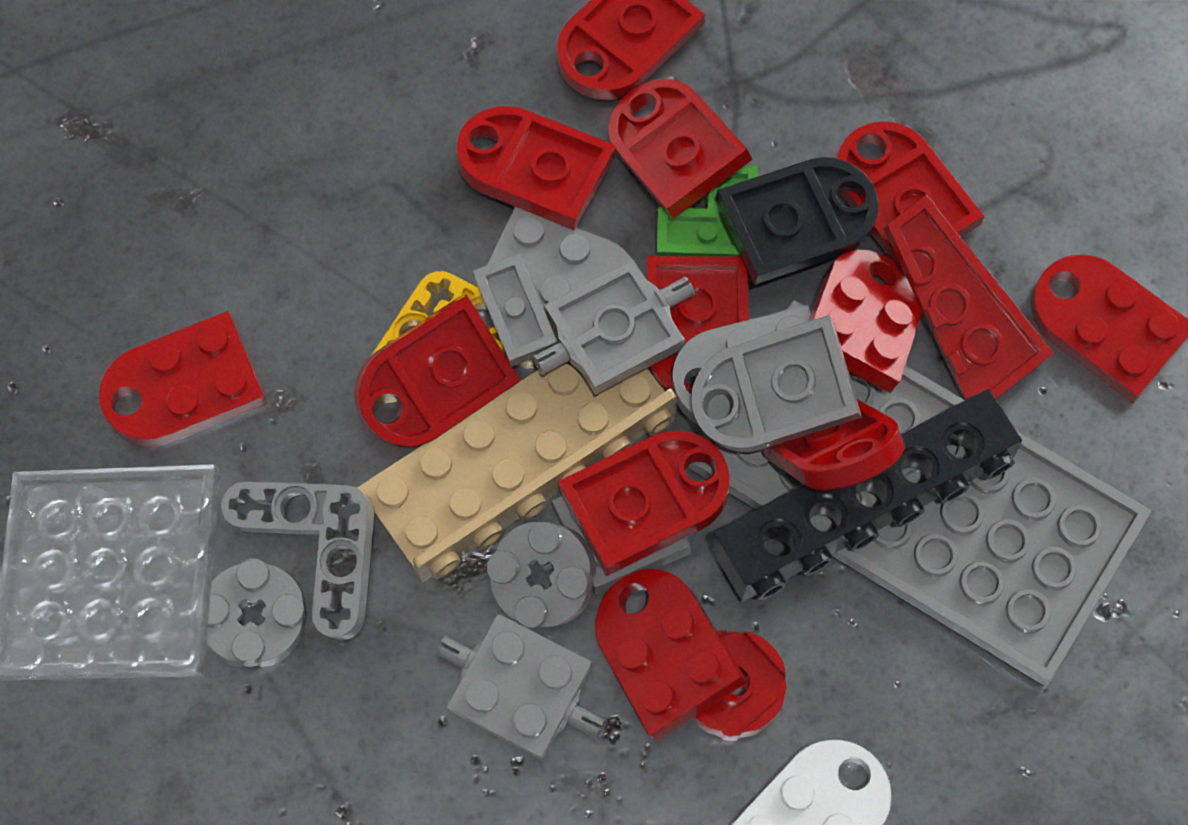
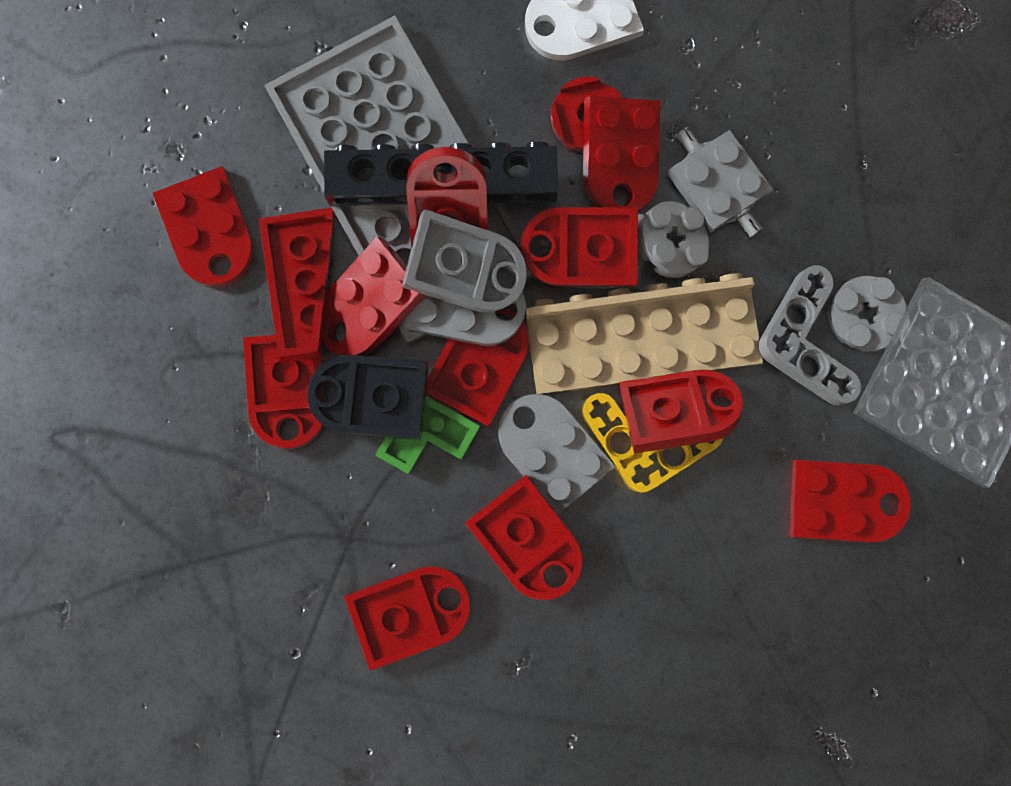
camera: 150 degrees left, 15 degrees up
light grey plate [472,253,558,367] -> none
light grey plate [532,259,695,395] -> none
red plate [608,79,753,219] -> none

